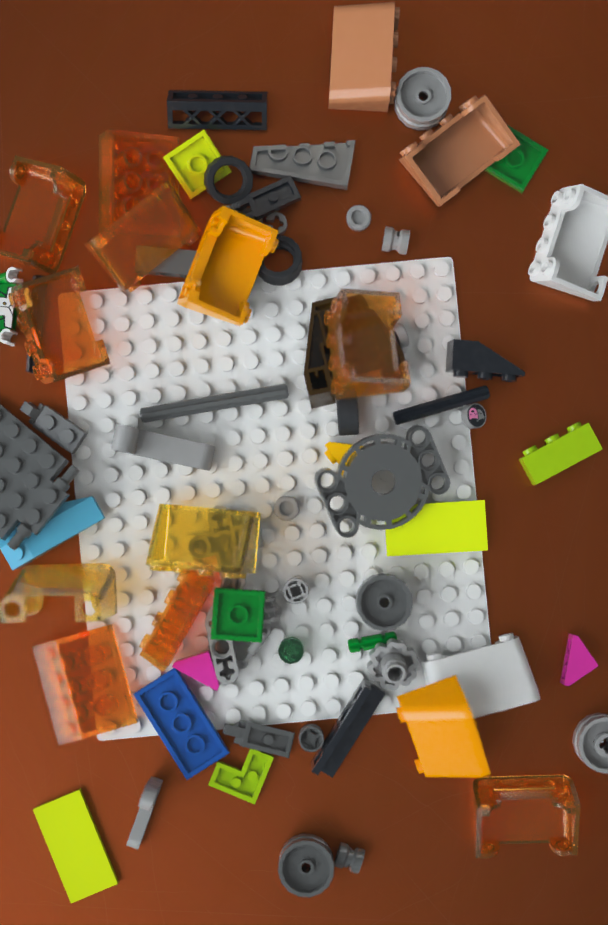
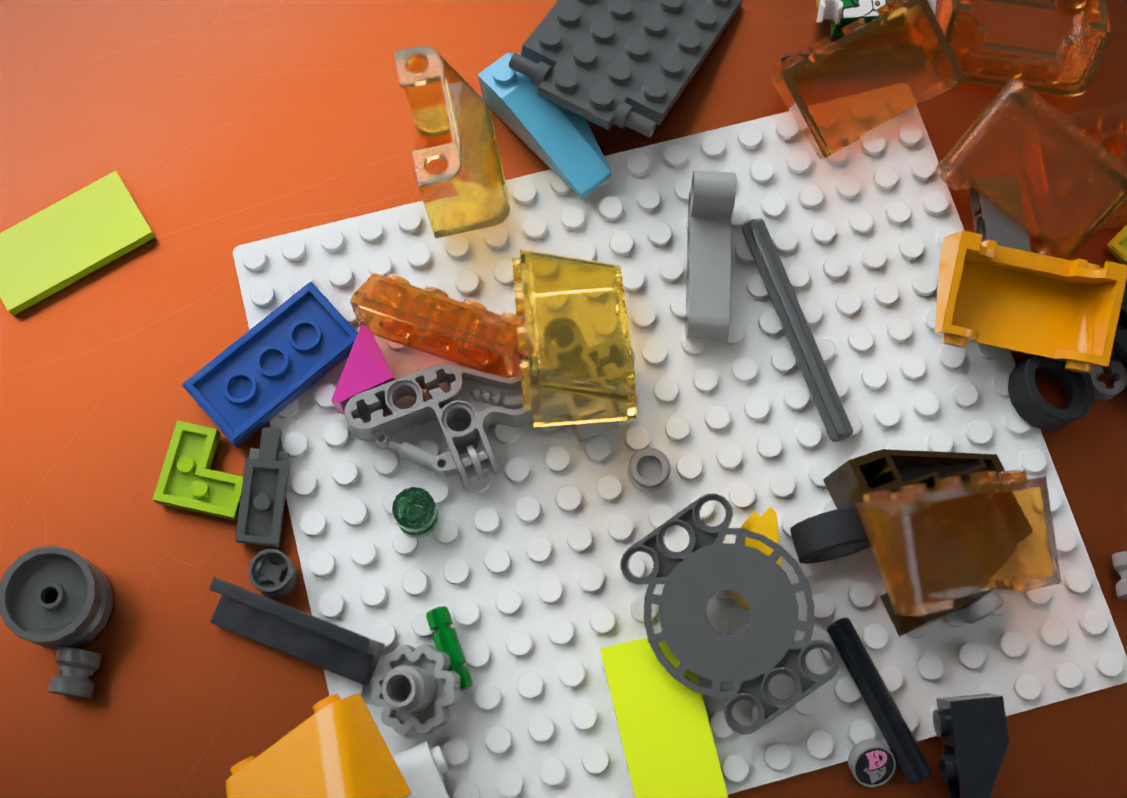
camera: 80 degrees right, 15 degrees down
dark grey hinge [20,401,88,454] -> none
clear orange slope [32,624,138,746] -> none
light grey beam [126,776,163,850] -> none
green tile [211,587,266,643] -> none
light grey wheel [283,578,309,604] -> none
dark grey wheel [355,573,413,631] -> none

